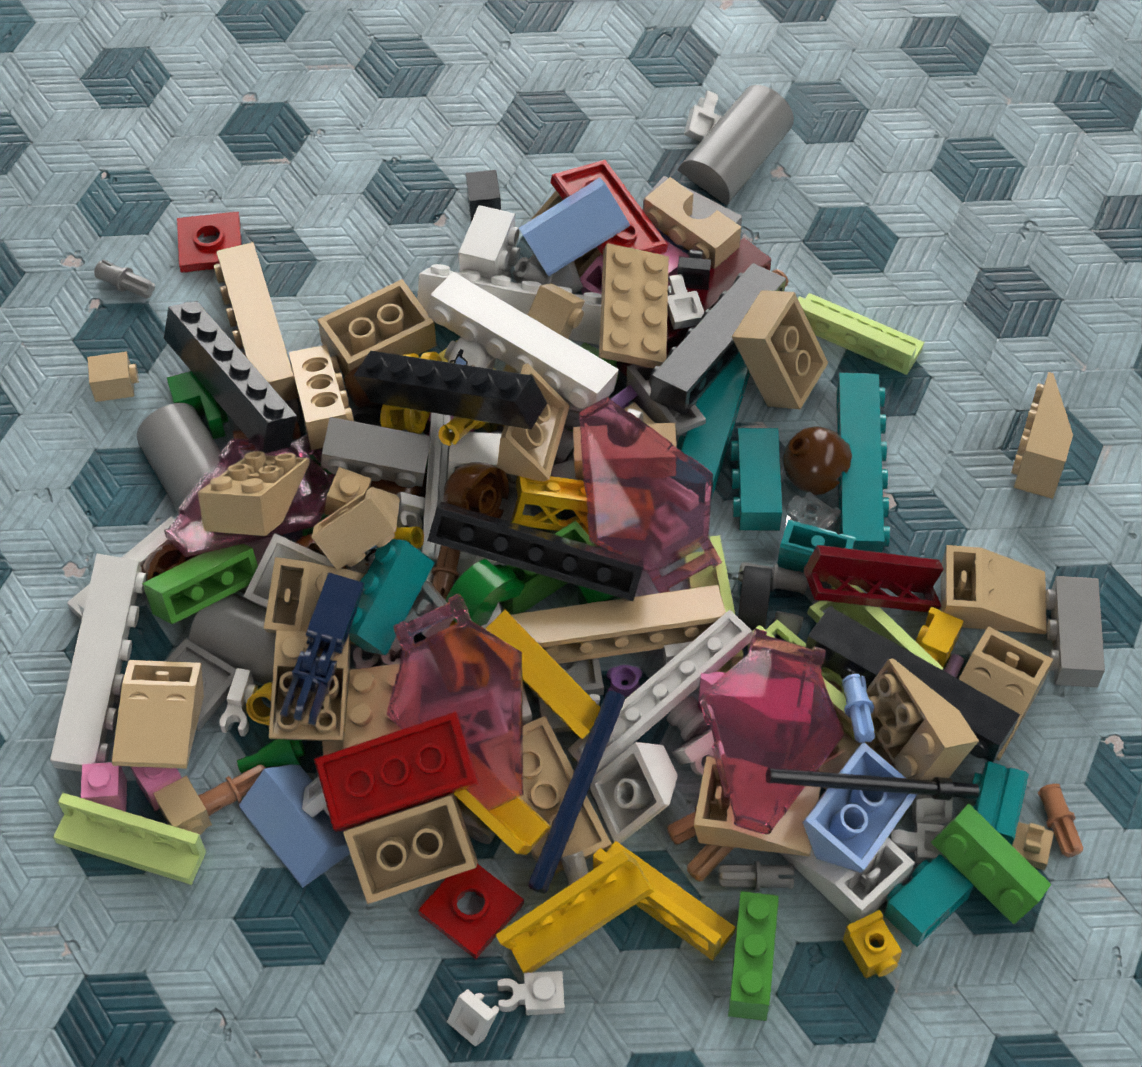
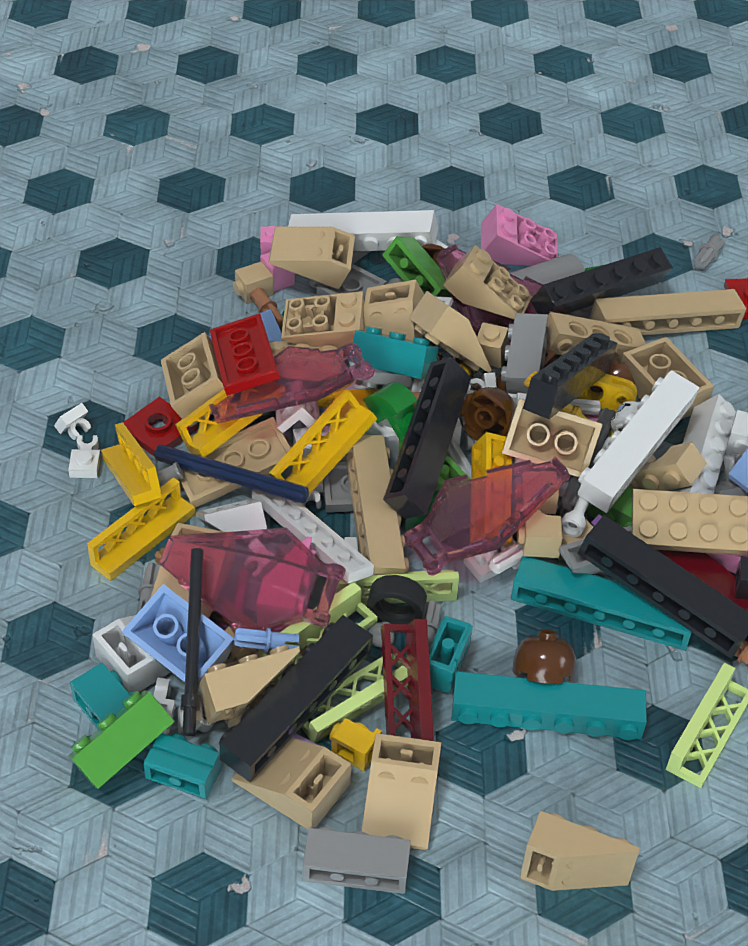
camera: 90 degrees right, 10 degrees down
yellowish green fence [53,793,206,885] -> none
tan brick [88,352,139,402] -> none
dark blue arm [280,573,364,726] -> none
medium lavender plate [607,665,642,697] -> none
white plate [667,274,704,330] -> none
bright green brick [728,891,779,1021] -> none
teal brick [731,428,782,531] -> none
tan brick [732,290,828,410] -> none
clear brick [785,492,841,532] -> none
yellow brick [843,910,902,979] -> none
tan tile [1012,822,1054,870] -> none
nougat axle [1037,783,1083,858] -> none
none -> bright pink slope [481,204,558,266]

